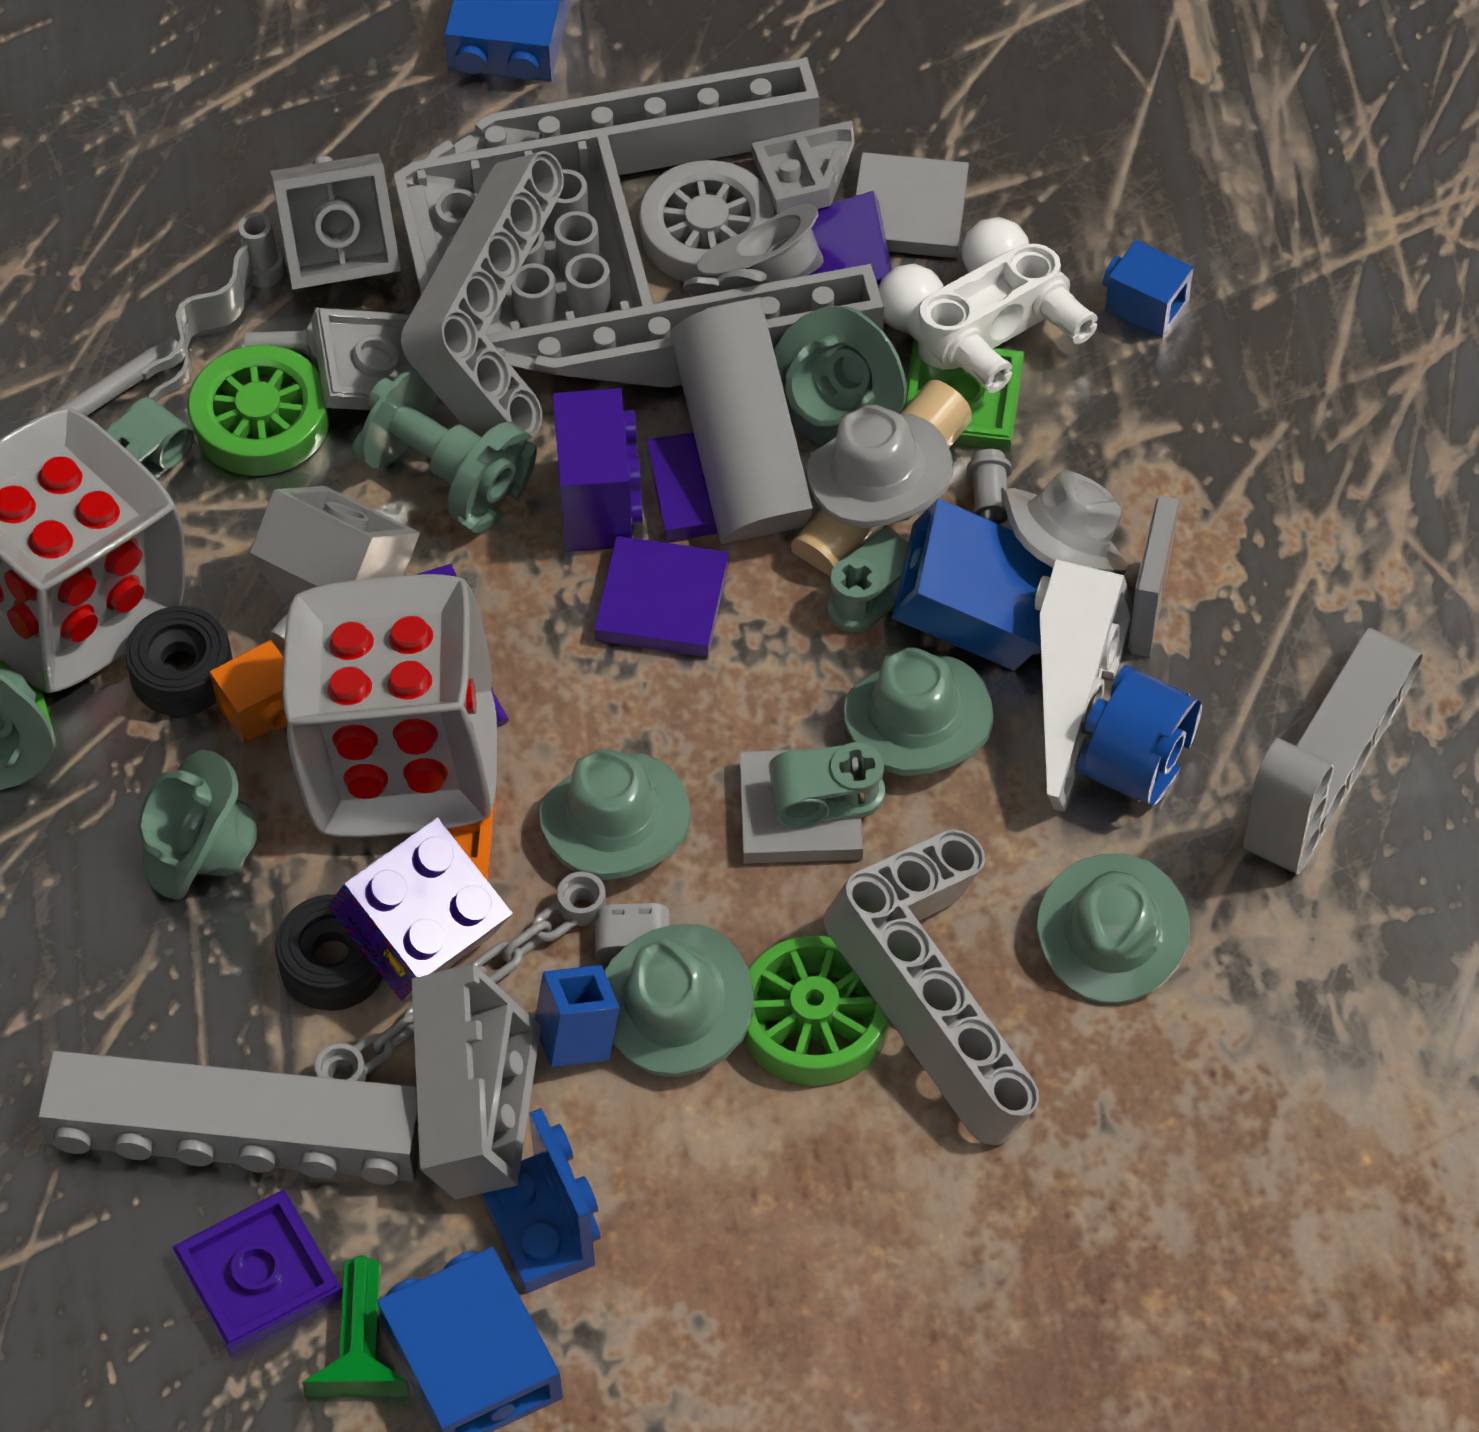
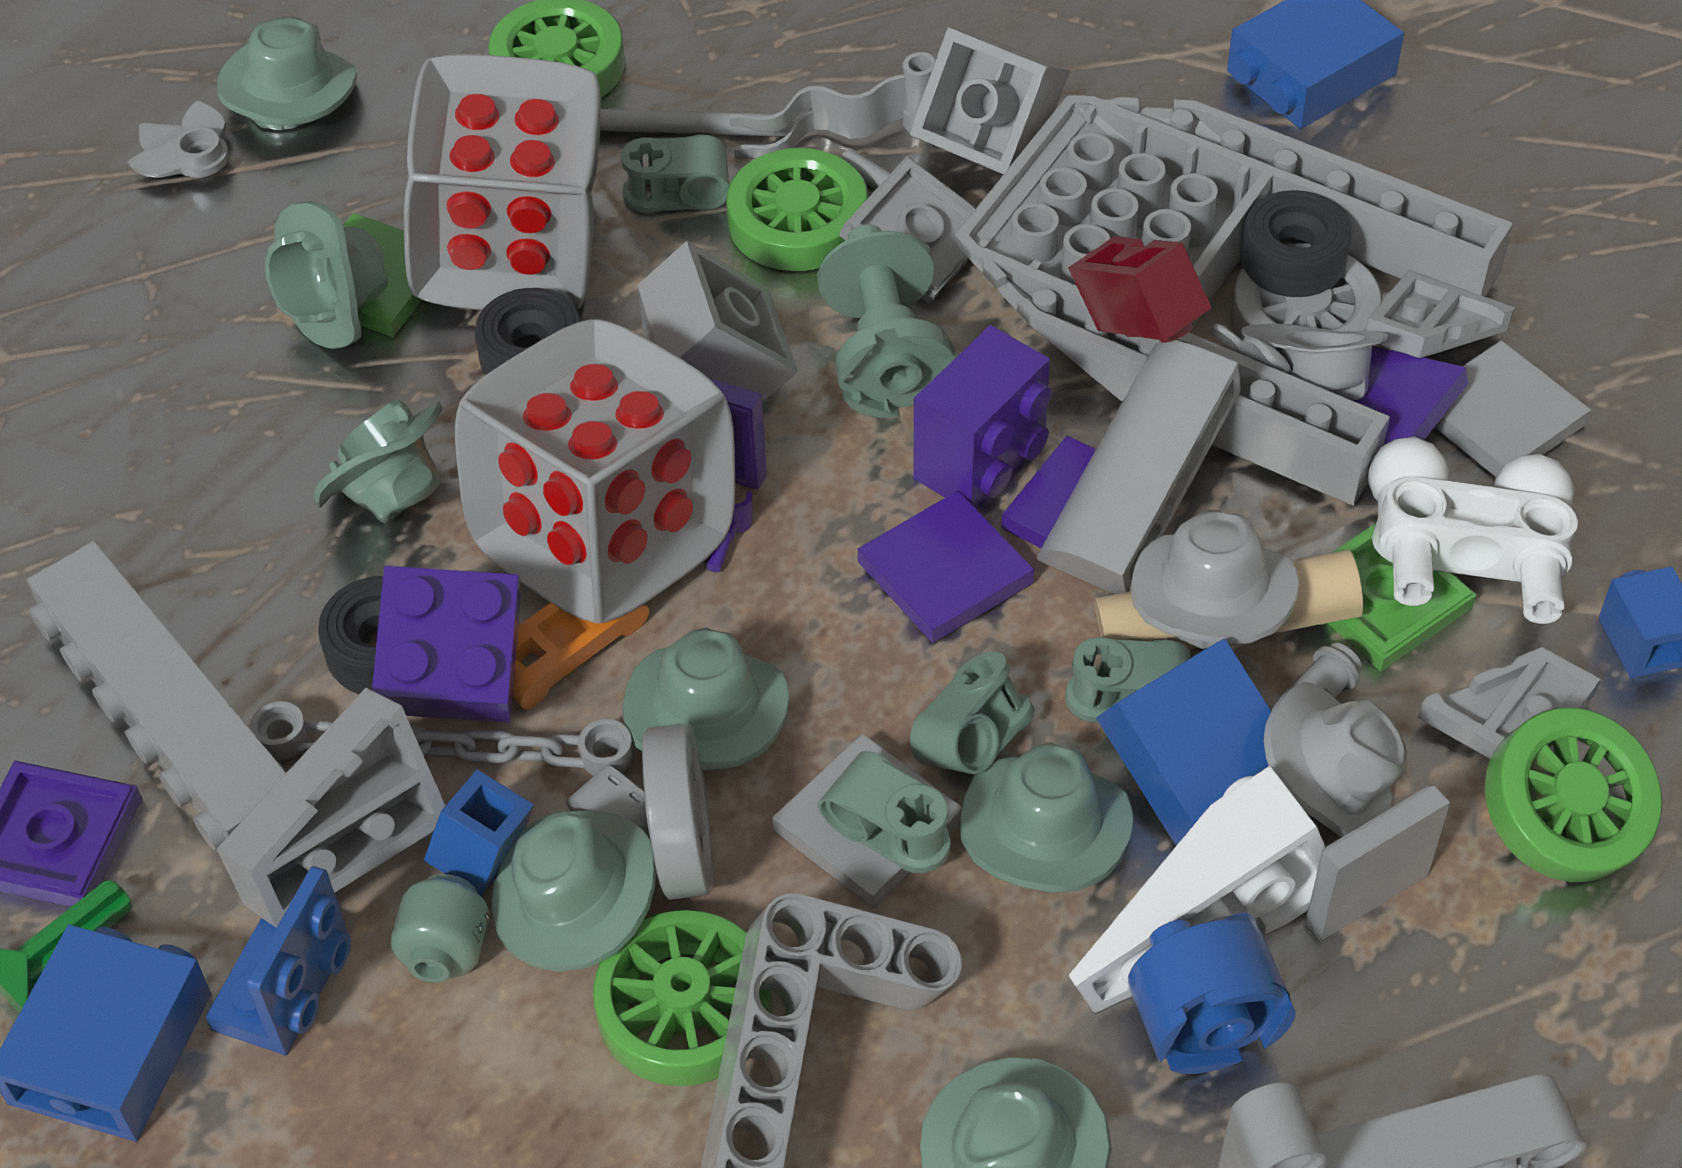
camera: 45 degrees right, 5 degrees down
light grey beam [401,151,564,437] -> none
sand green hat [774,306,907,446] -> none
none -> sand green head [391,874,490,983]
none -> light grey wheel [642,723,714,900]
none -> sand green piece [910,651,1035,774]
none -> dark red brick [1068,236,1212,343]
none -> black tyre [1241,190,1351,297]
none -> light grey wing [1418,647,1601,771]
none -> bright green wheel [1485,707,1662,882]

